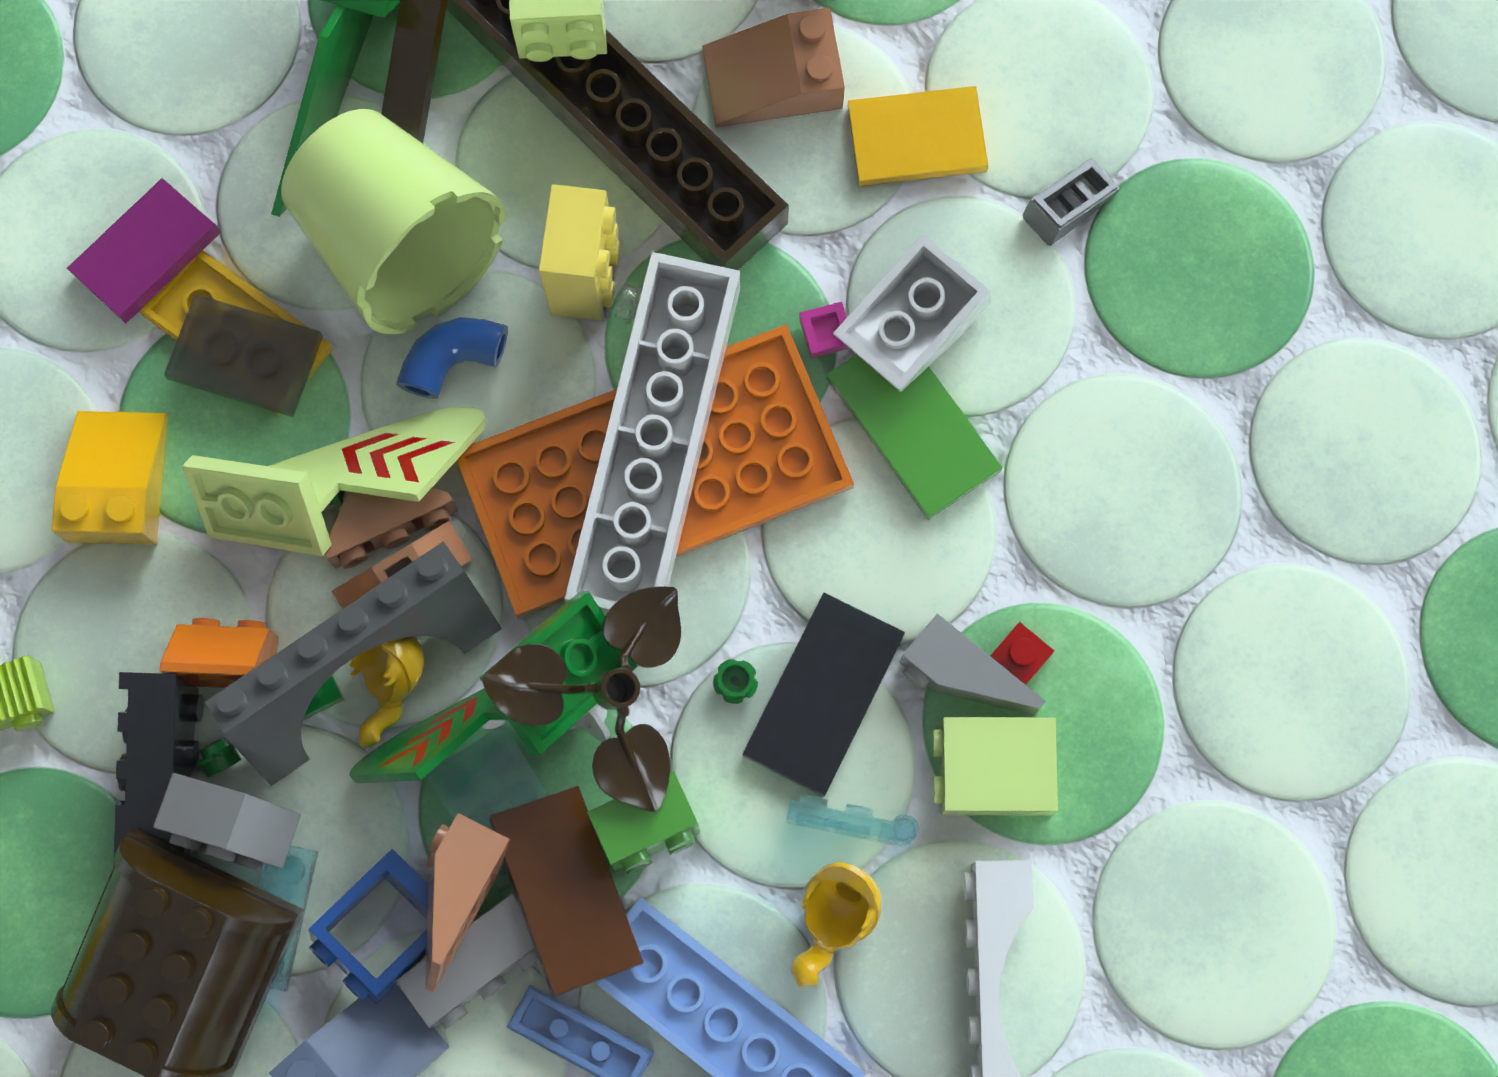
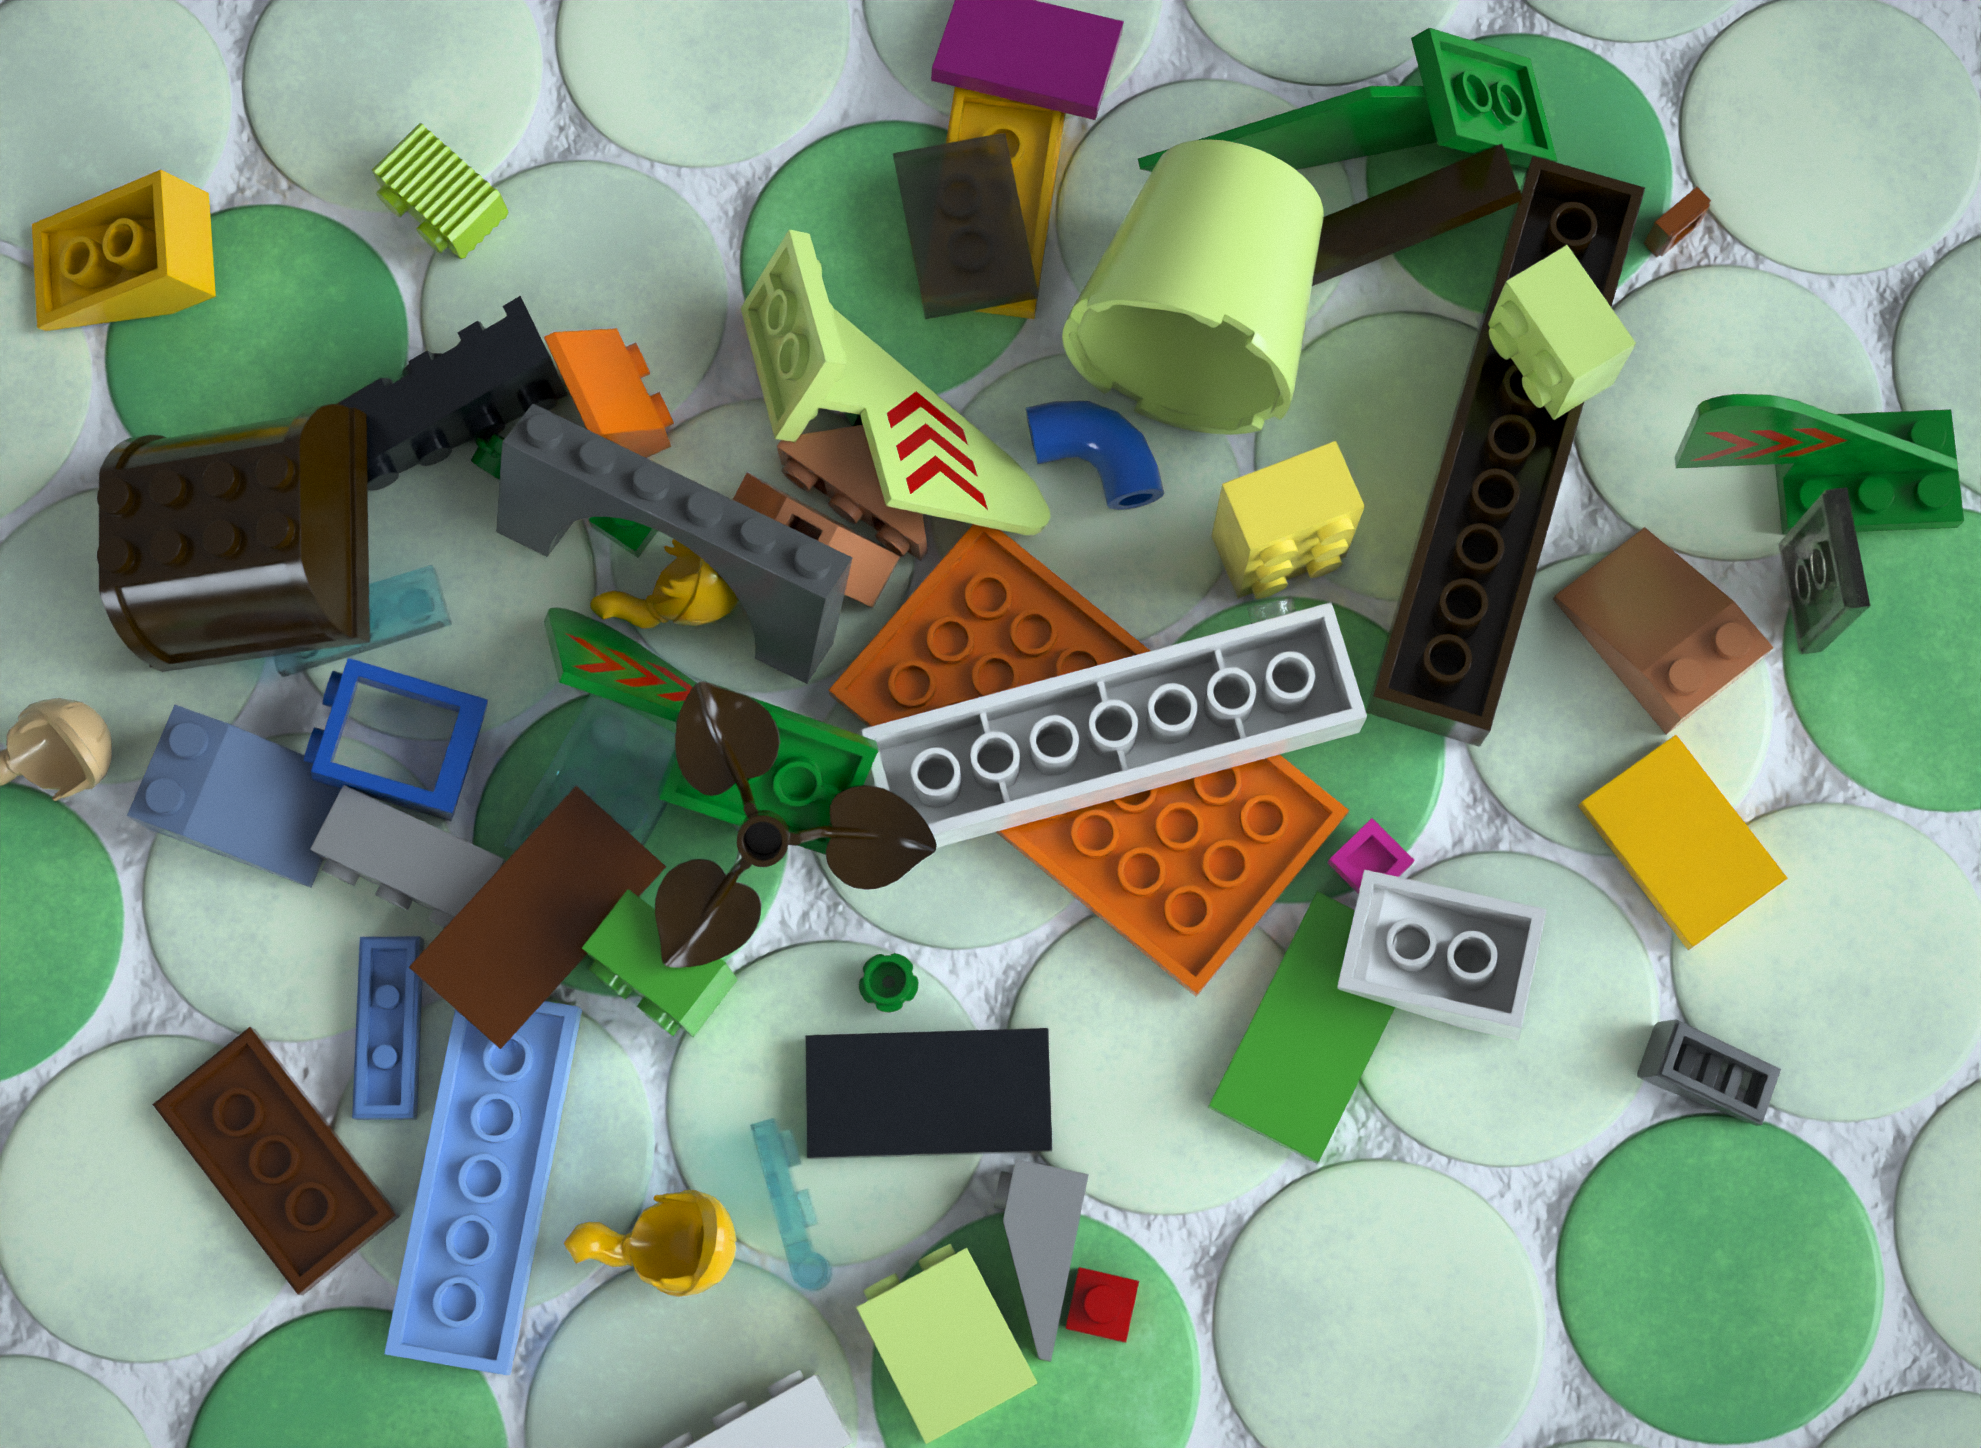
camera: 65 degrees right, 0 degrees up
yellow slope [51,411,168,545] -> none
light grey brick [153,773,301,872] -> none
nougat slope [425,813,510,993] -> none

